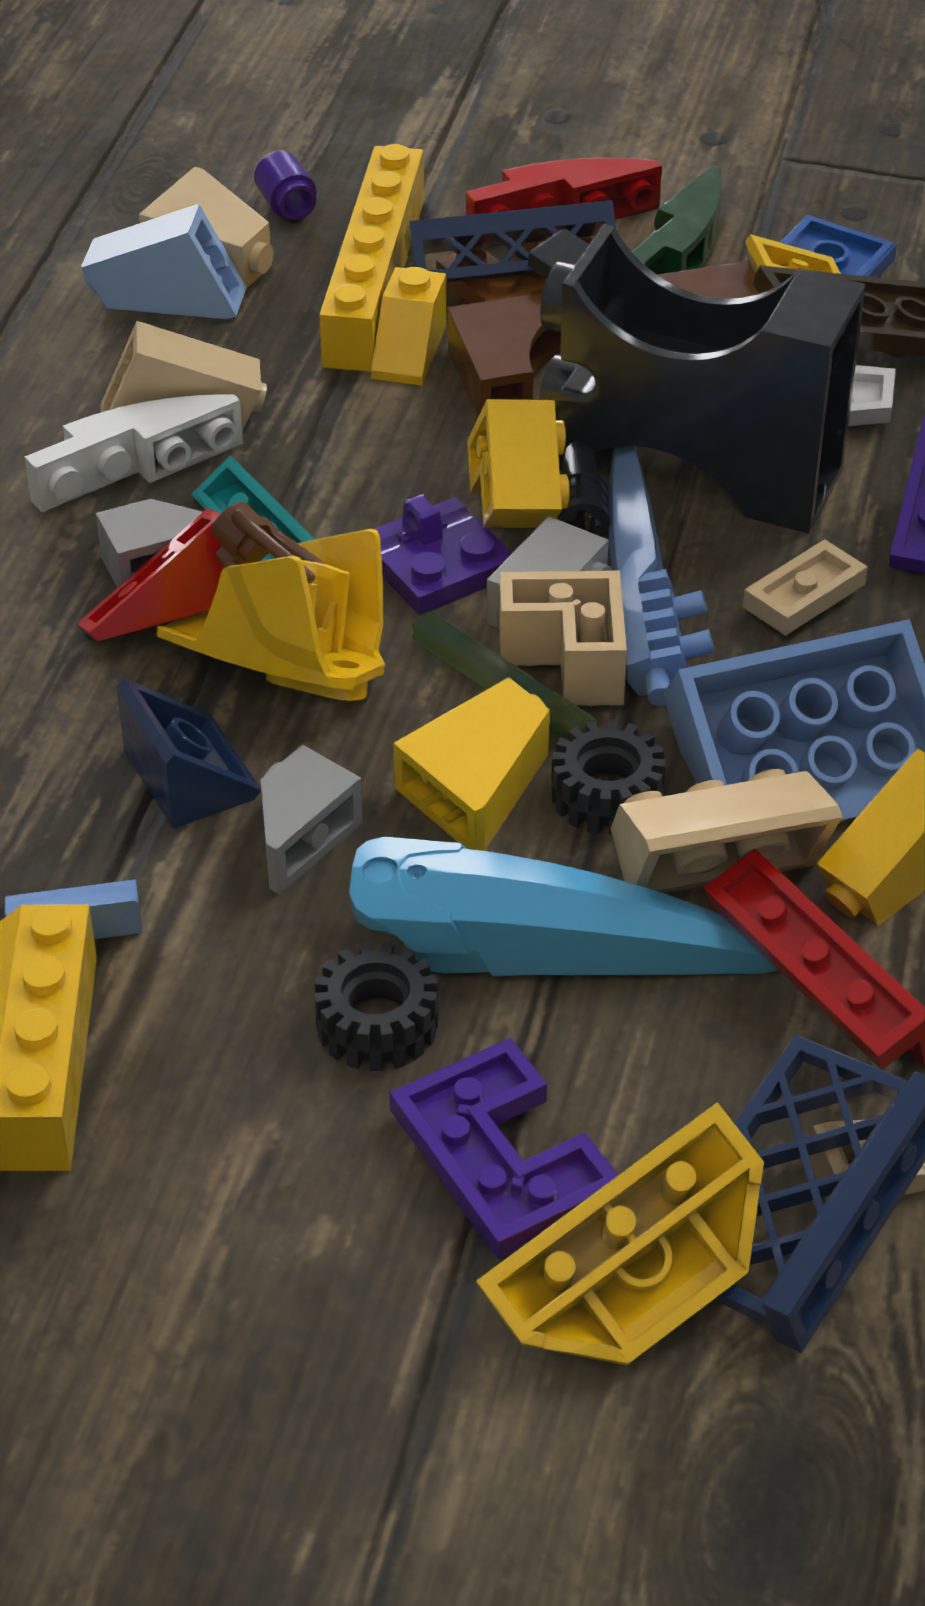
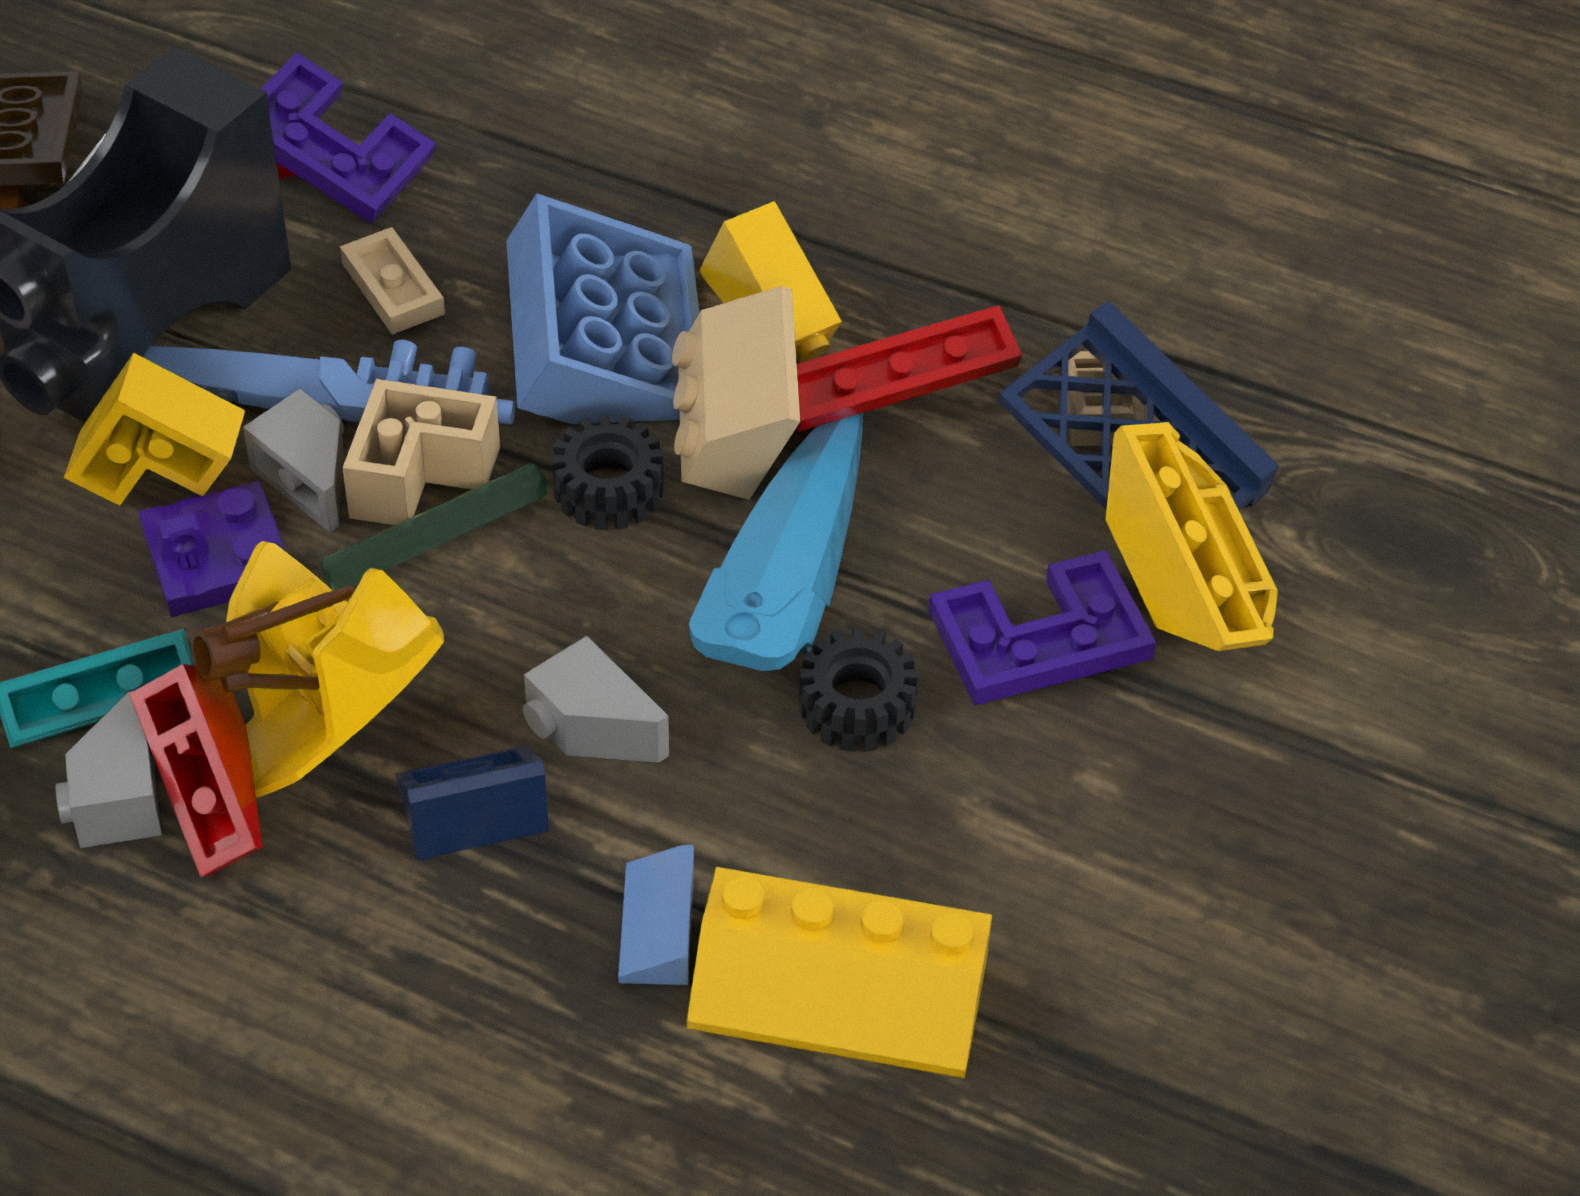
camera: 80 degrees left, 5 degrees up
yellow slope [393,677,550,851] -> none

